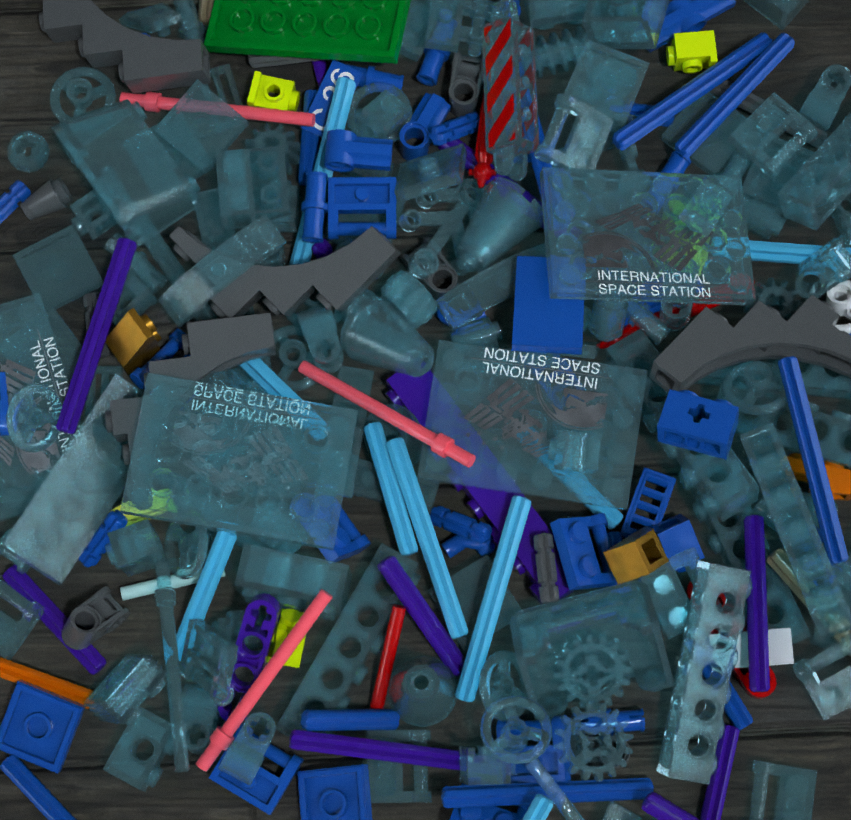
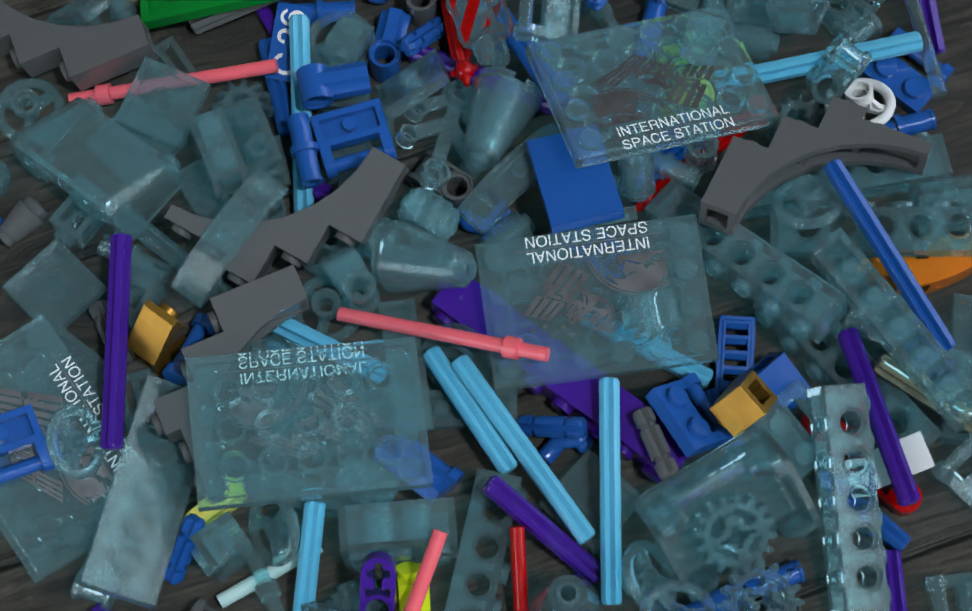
camera: 20 degrees left, 5 degrees down
neon yellow brick [247,71,300,111] -> none
blue brick [657,389,739,460] -> none

